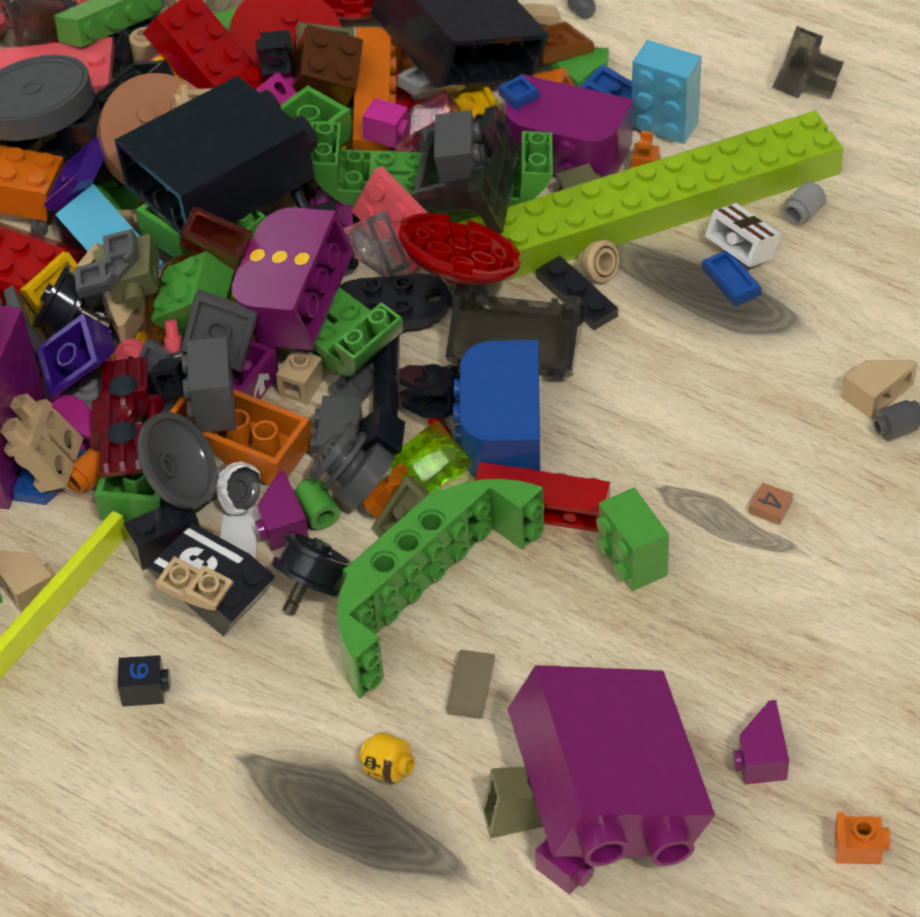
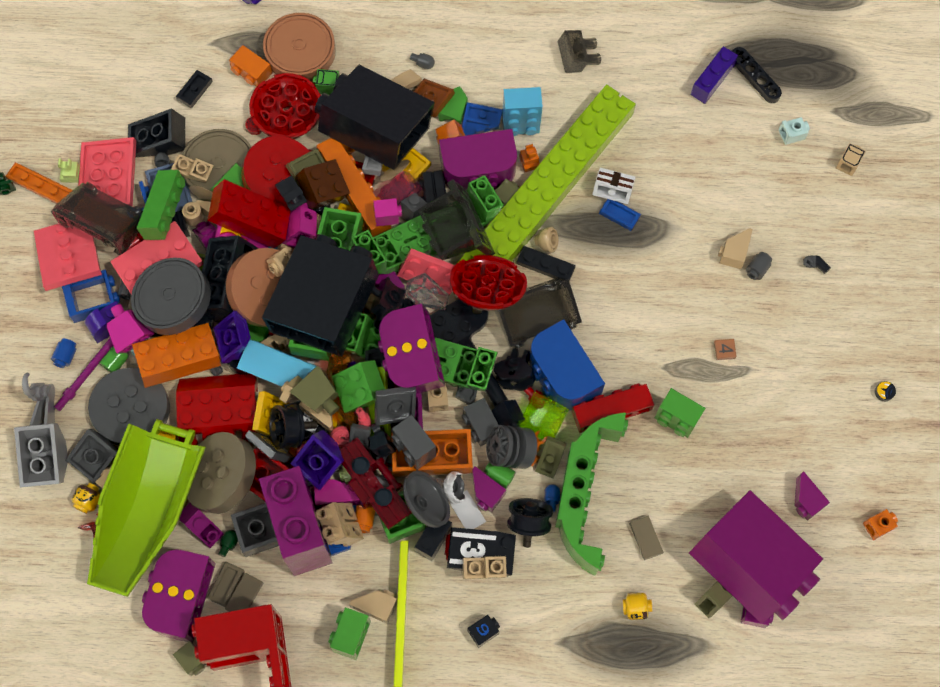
camera: 35 degrees left, 20 degrees up
dark grey tile [74,228,139,299] -> none
clear red brick [180,206,253,270] -> none
dark grey brick [434,110,487,201] -> none
blue tile [498,75,539,110] -> none
light grey brick [783,182,826,225] -> none

